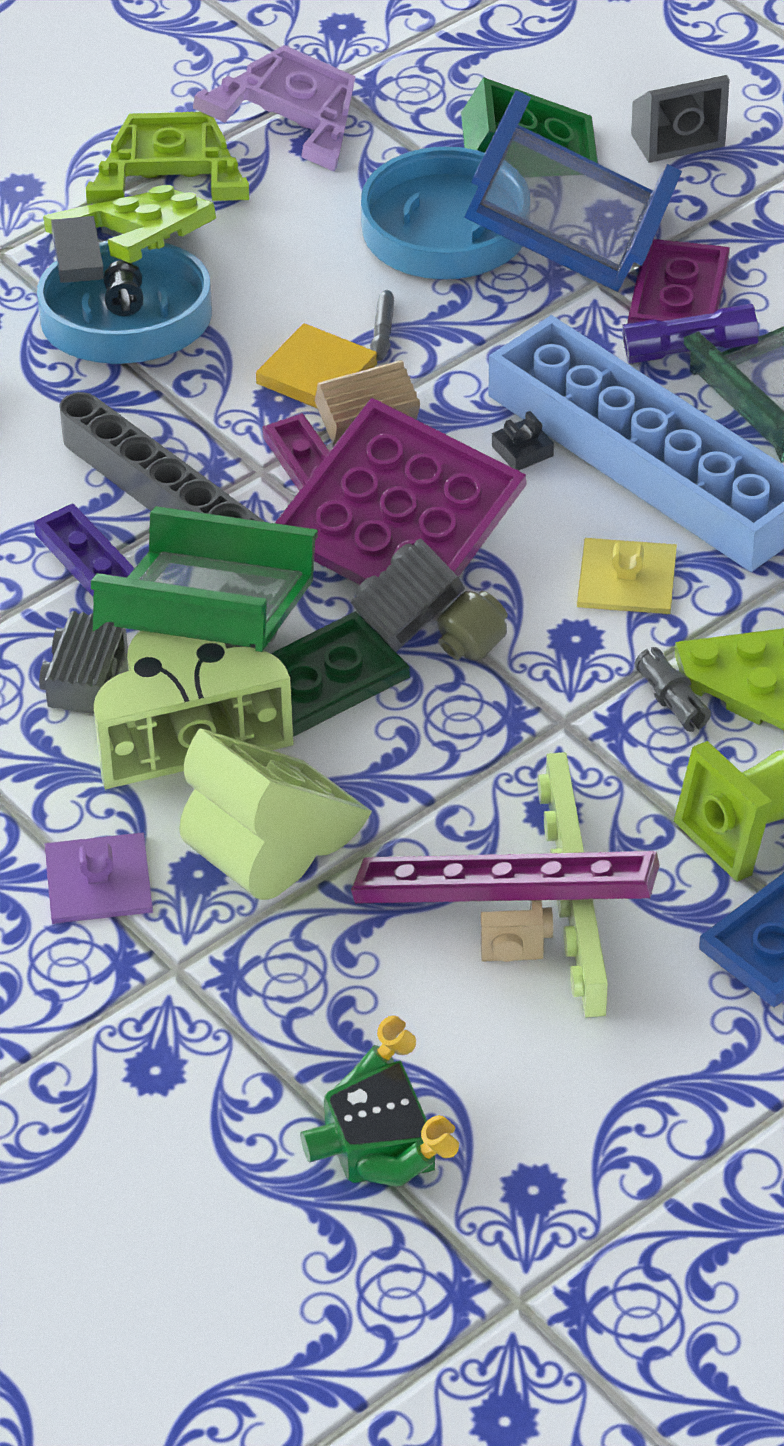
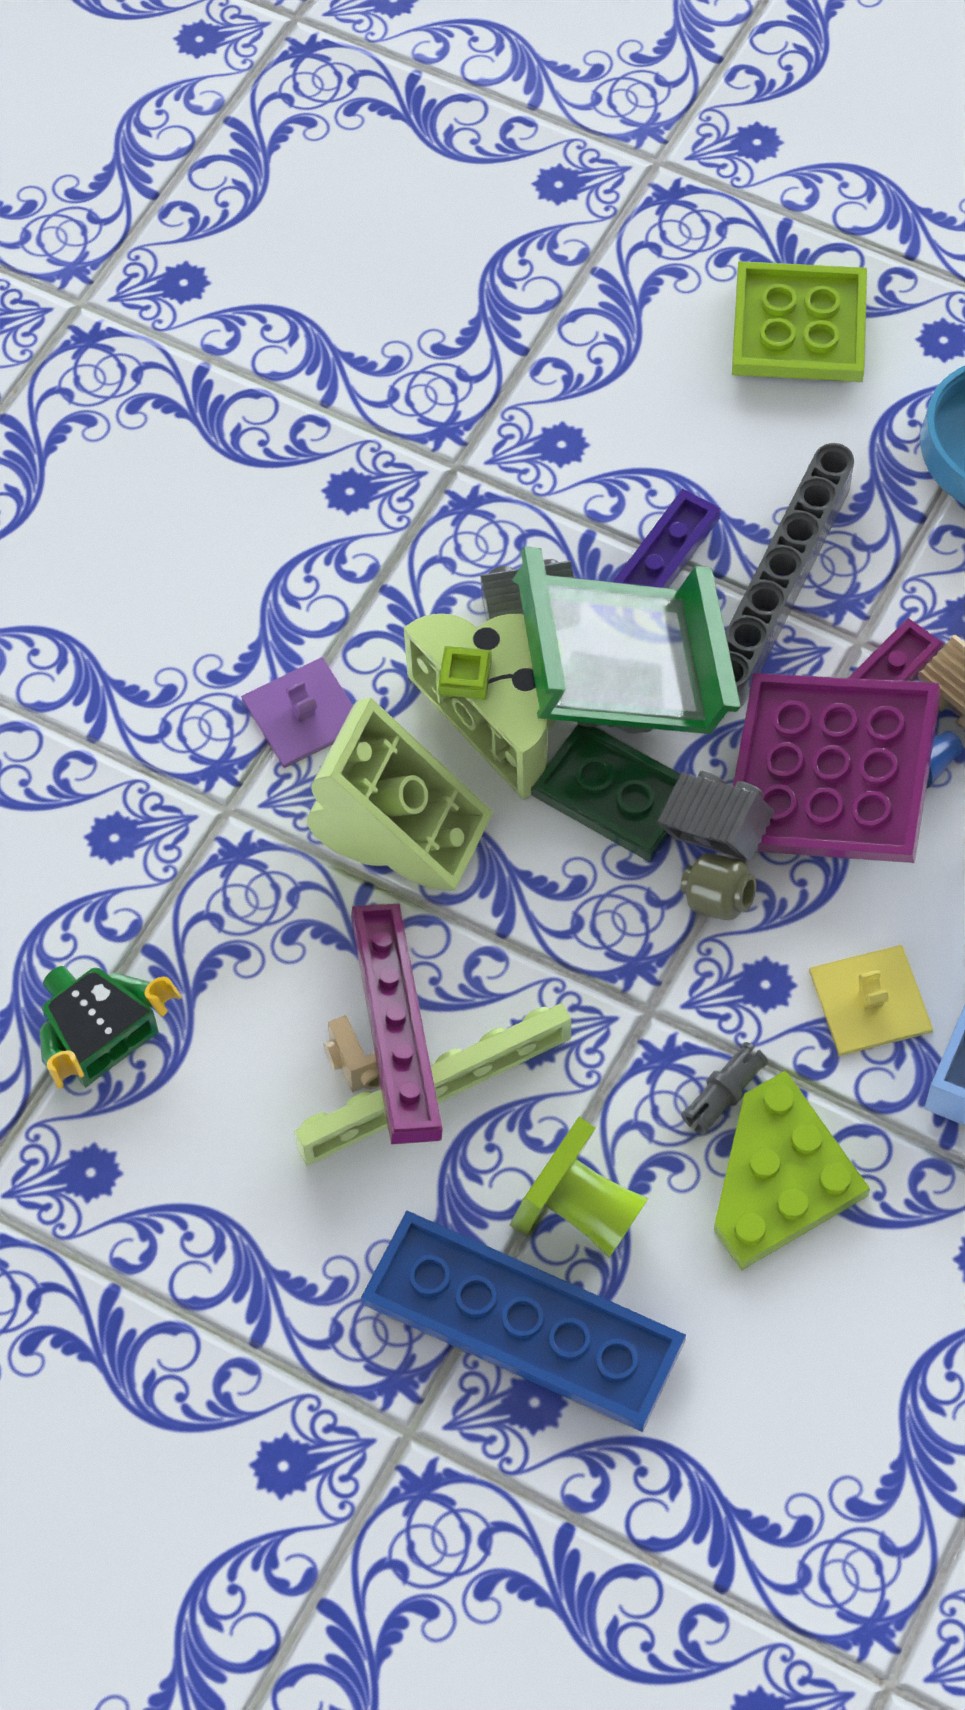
camera: 70 degrees right, 15 degrees up
none -> lime tile [438,646,492,700]

